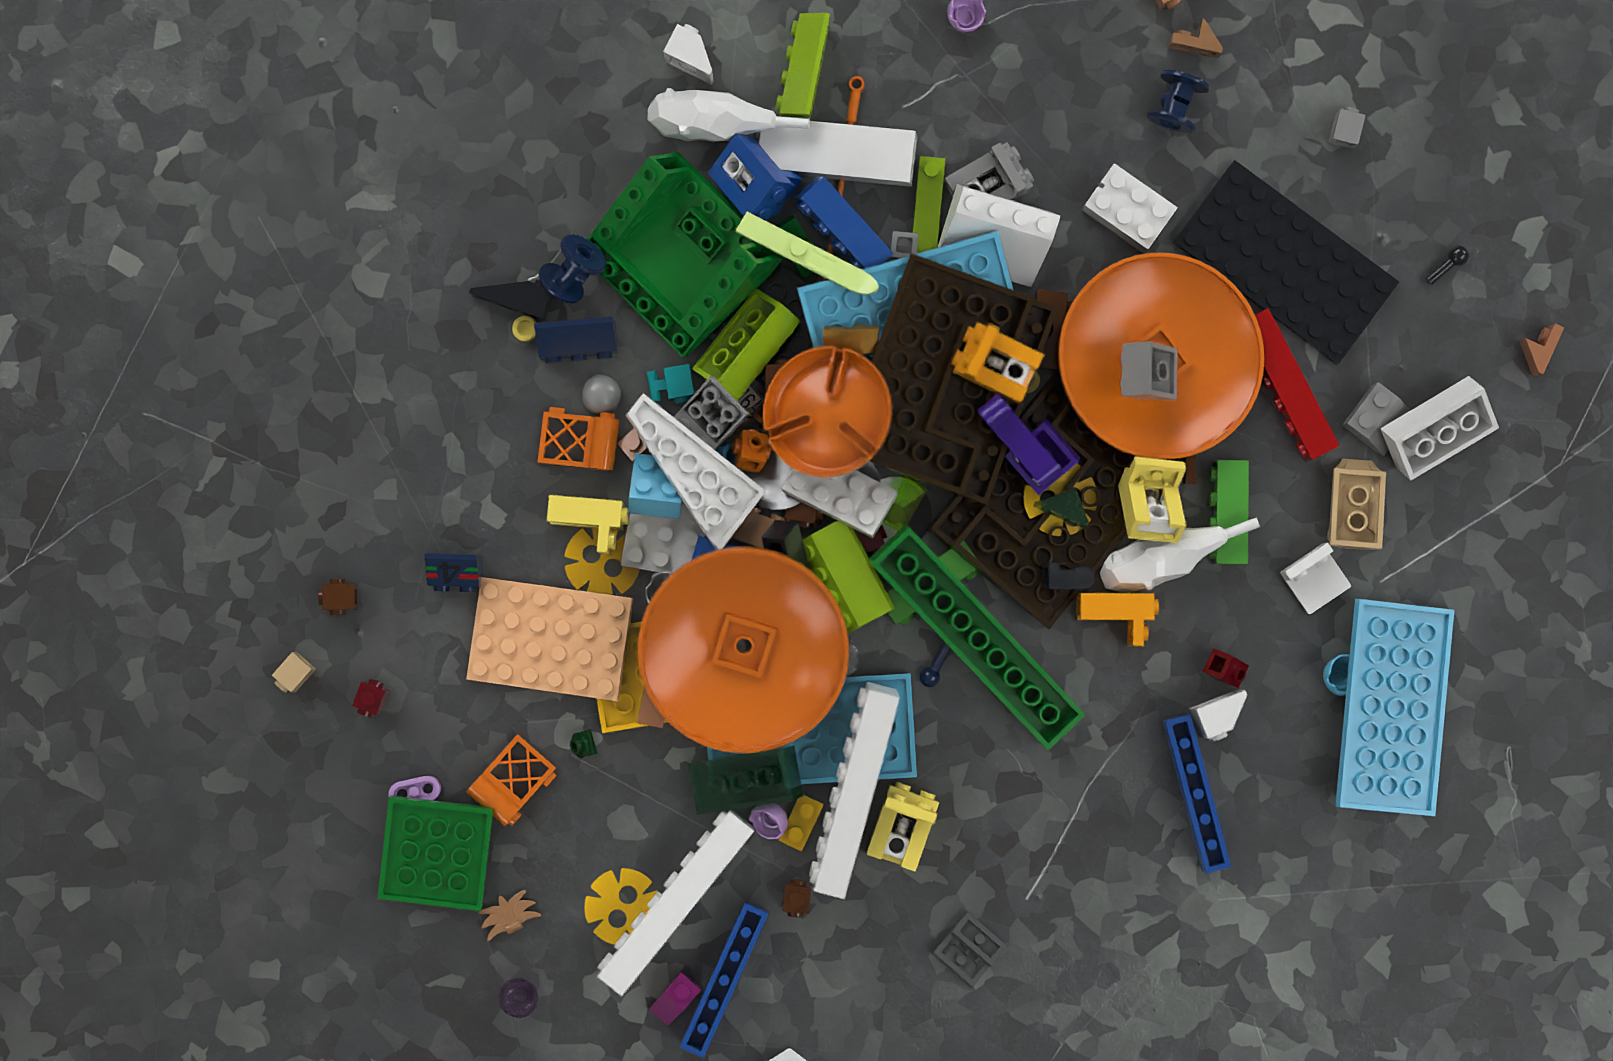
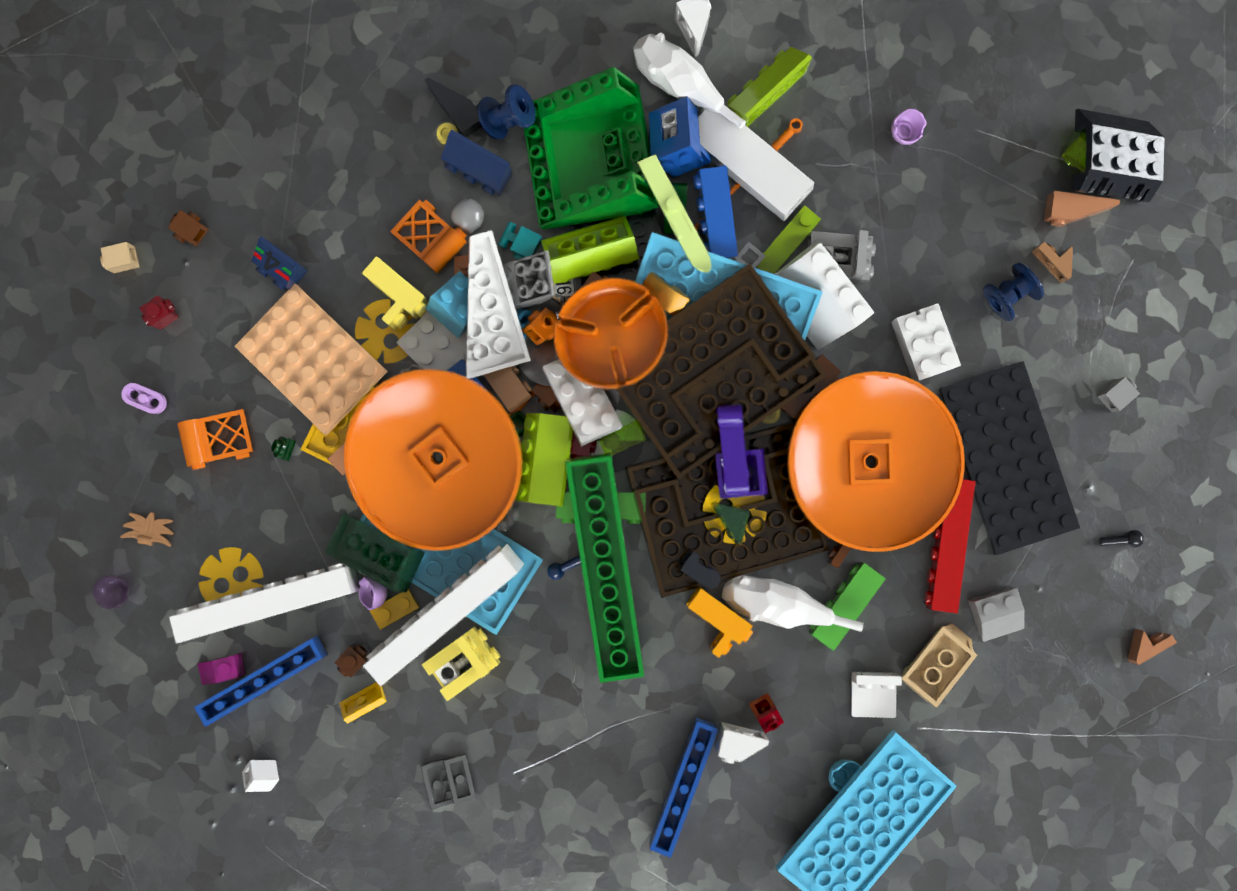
camera: 40 degrees right, 0 degrees up
green plate [378,795,493,911] -> none
black brick [761,520,808,568] -> none
light orange brick [951,322,1044,404] -> none
light yellow brick [1118,457,1186,543] -> none
light grey slope [1120,341,1177,400] -> none
white brick [1380,376,1499,480] -> none
none -> yellow plate [339,682,387,724]

